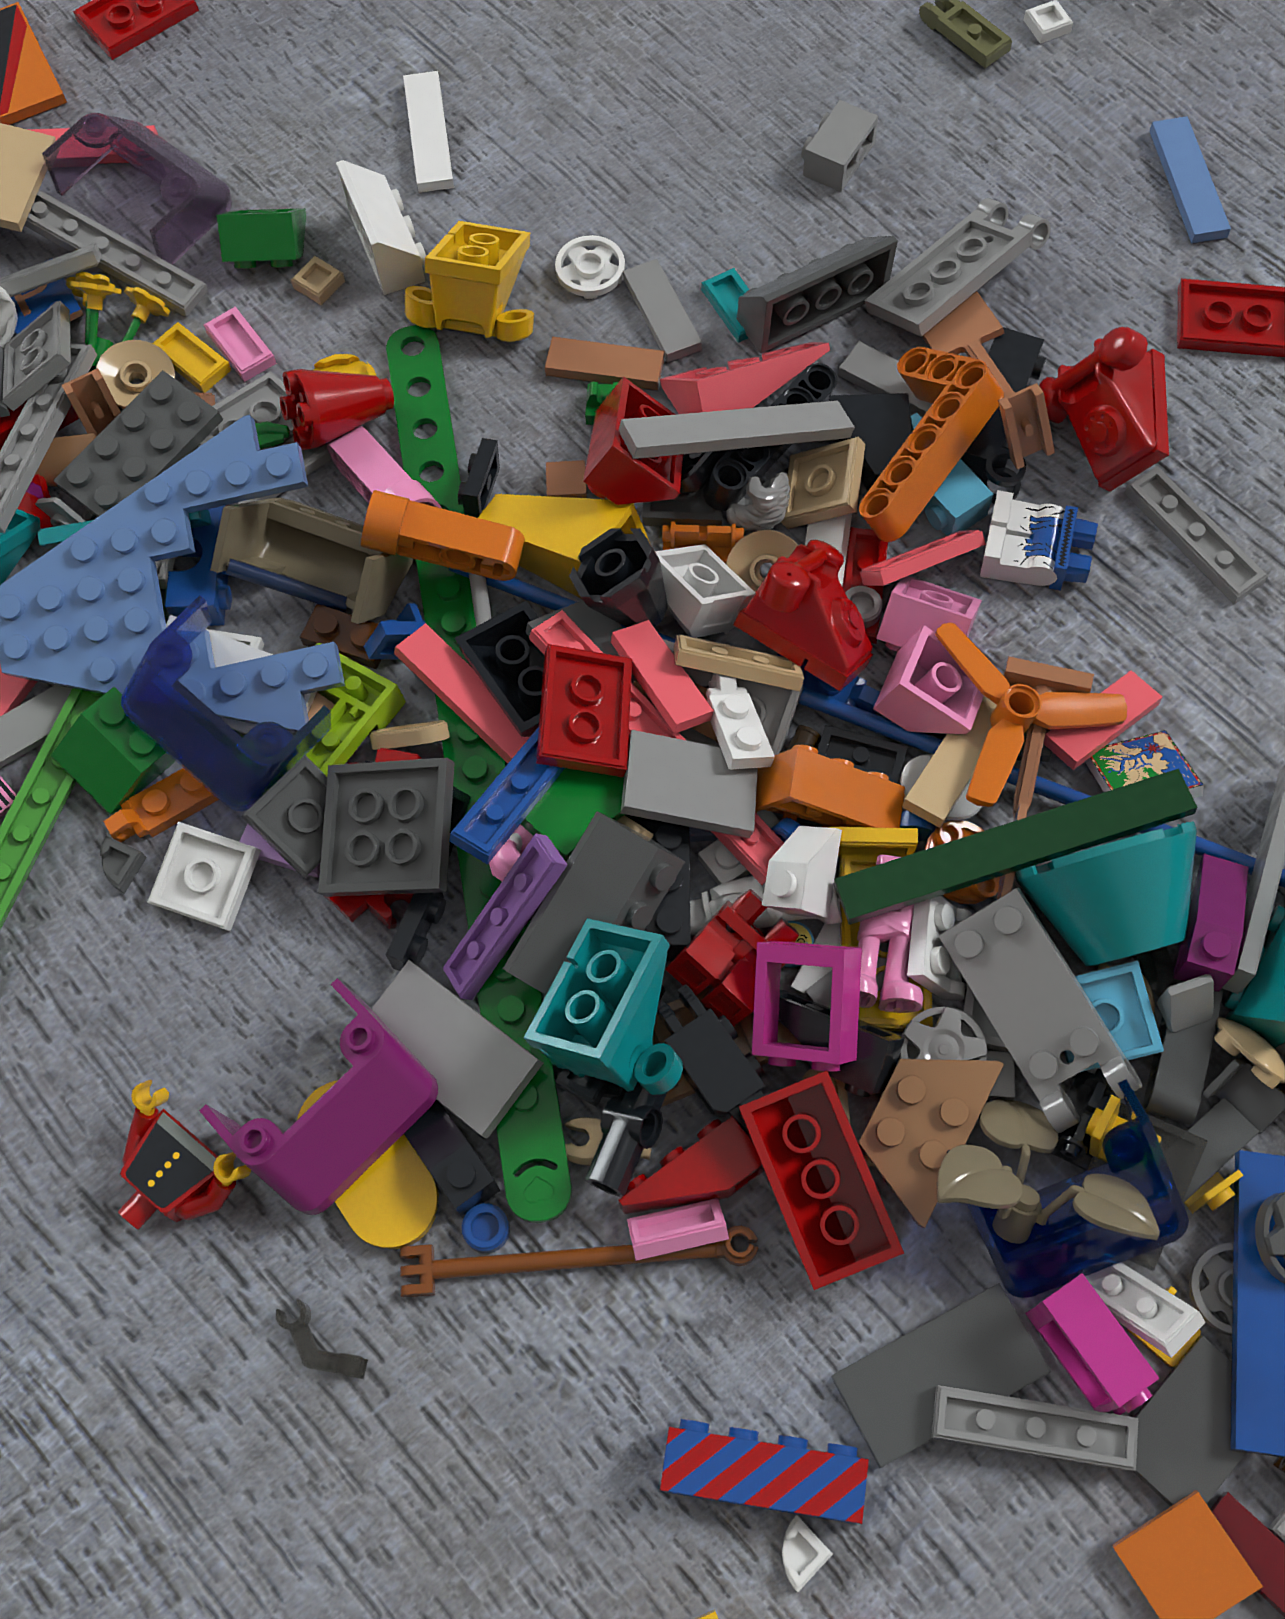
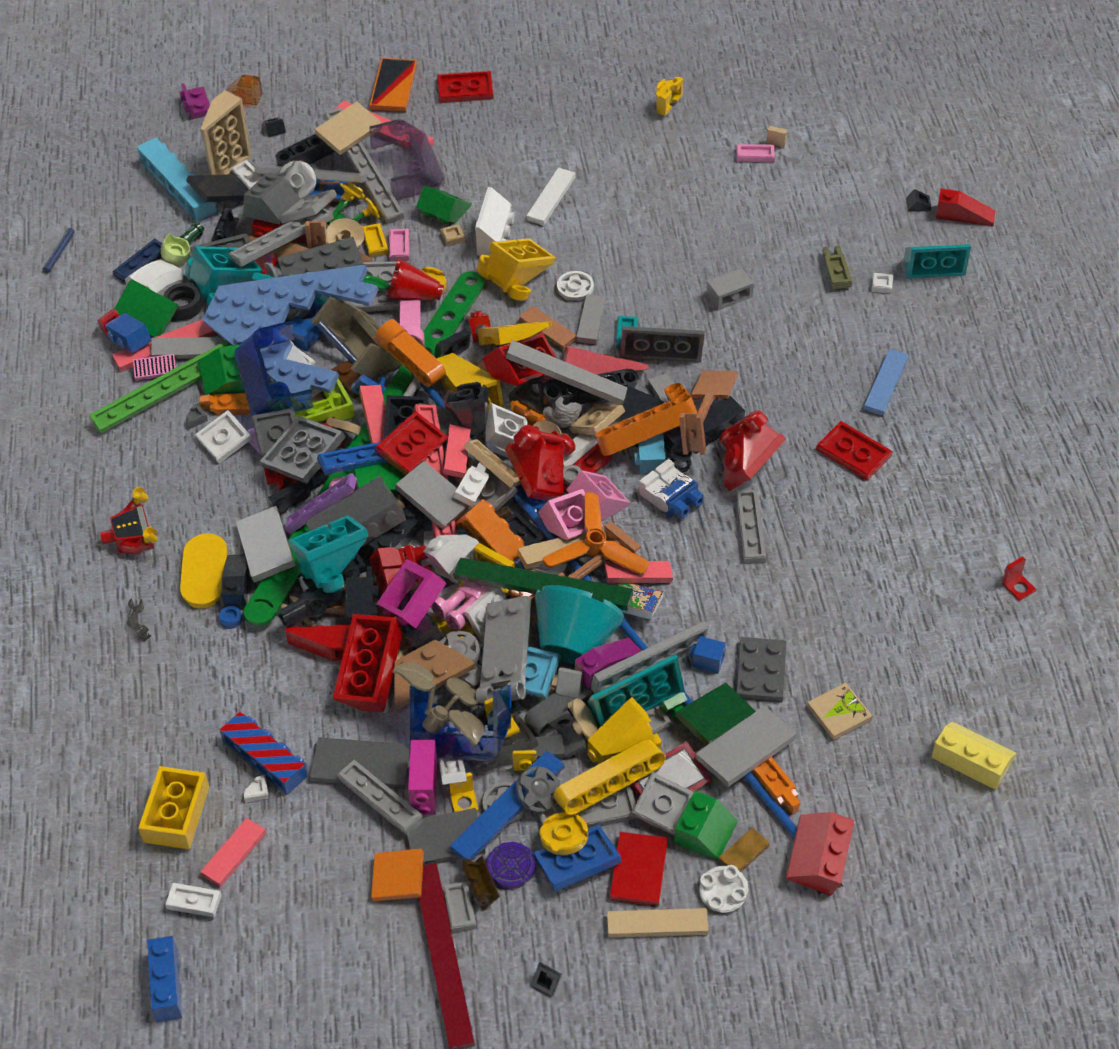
camera: 30 degrees right, 15 degrees down
magenta windscreen [199,978,438,1215] -> none
dark orange hinge [400,1225,758,1297] -> none
bright pink tile [627,1198,729,1261] -> none
coral tile [860,530,986,586] -> none
light grey hinge [865,198,1051,337] -> none
none -> red bracket [465,311,491,343]
none -> yellow wedge [478,321,552,345]

